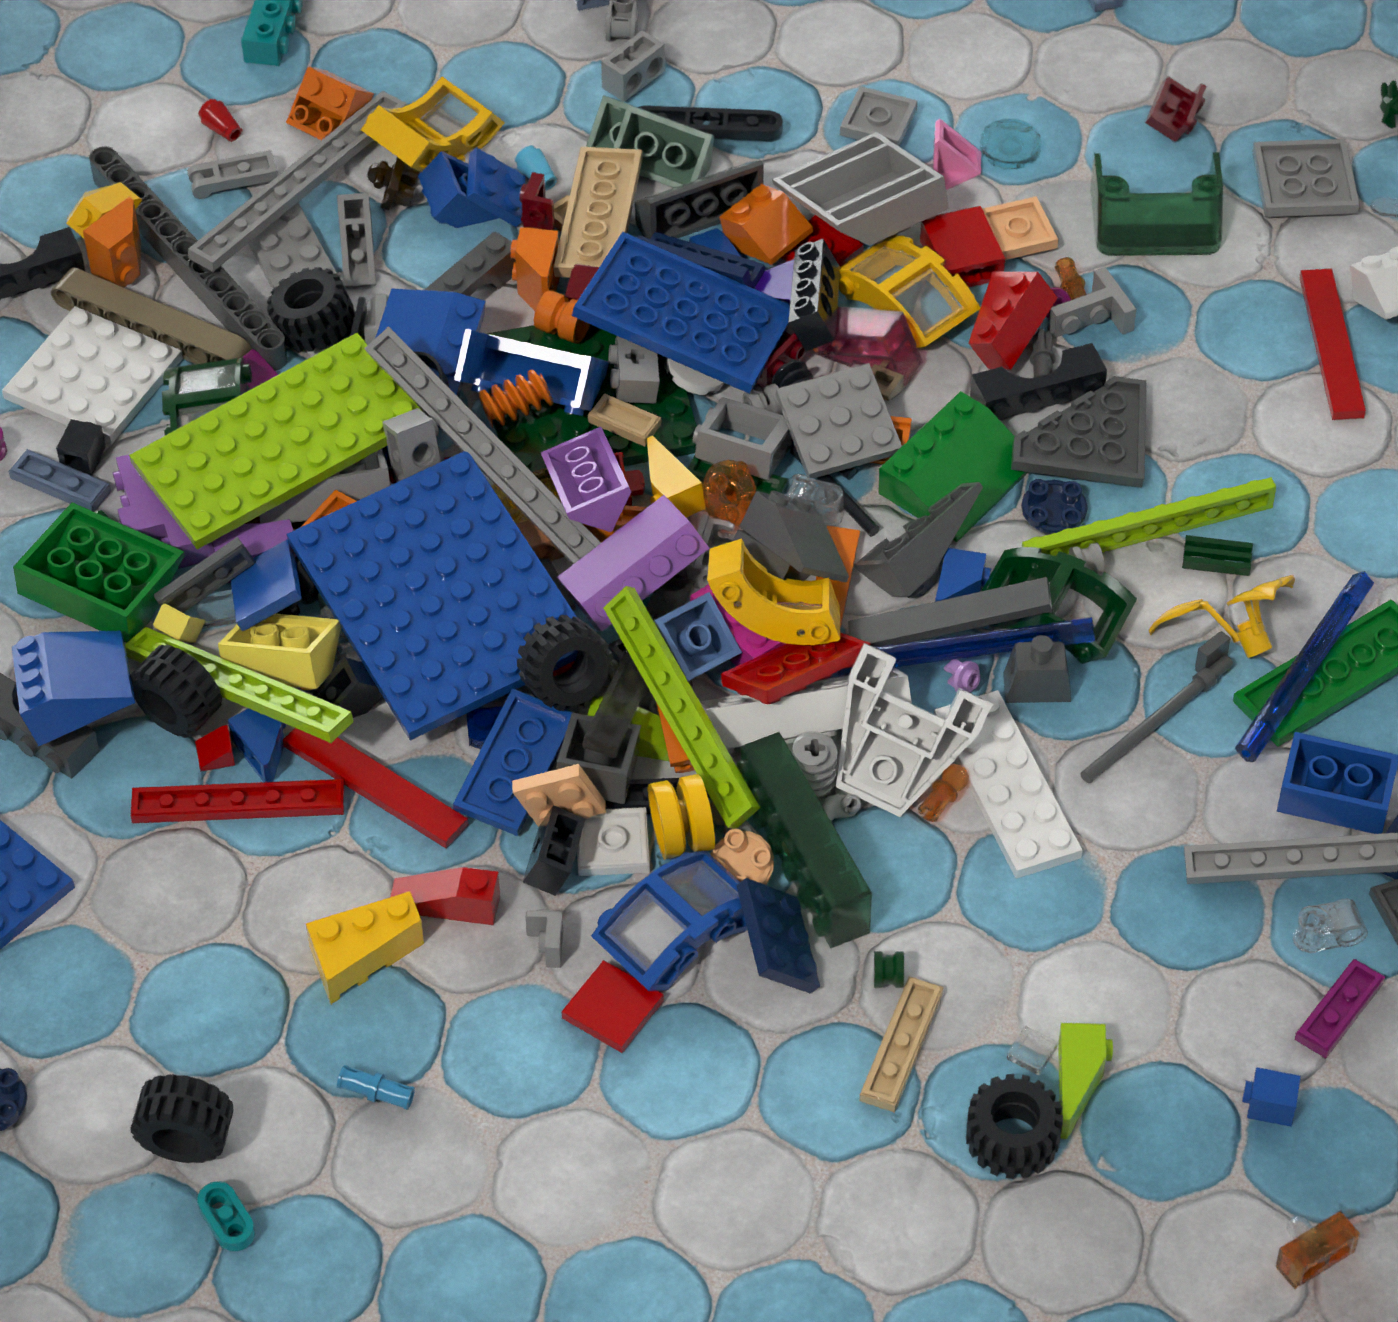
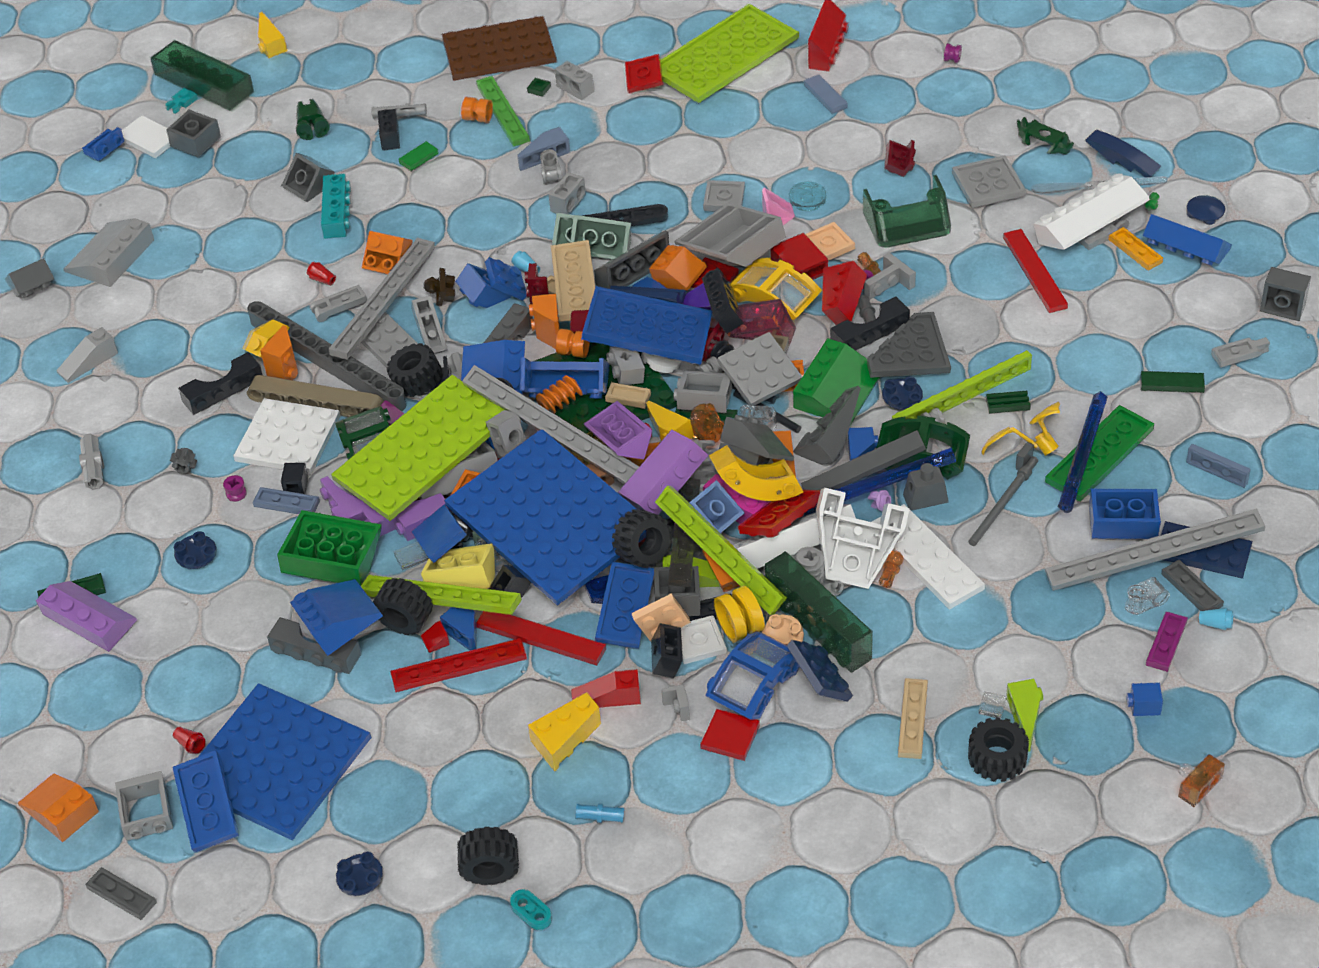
camera: 10 degrees left, 5 degrees down
dark grey tile [153,537,256,613] -> none
light yellow slope [153,604,205,643] -> none
yellow window [361,76,505,172] -> none
dark green wheel [874,951,904,988] -> none

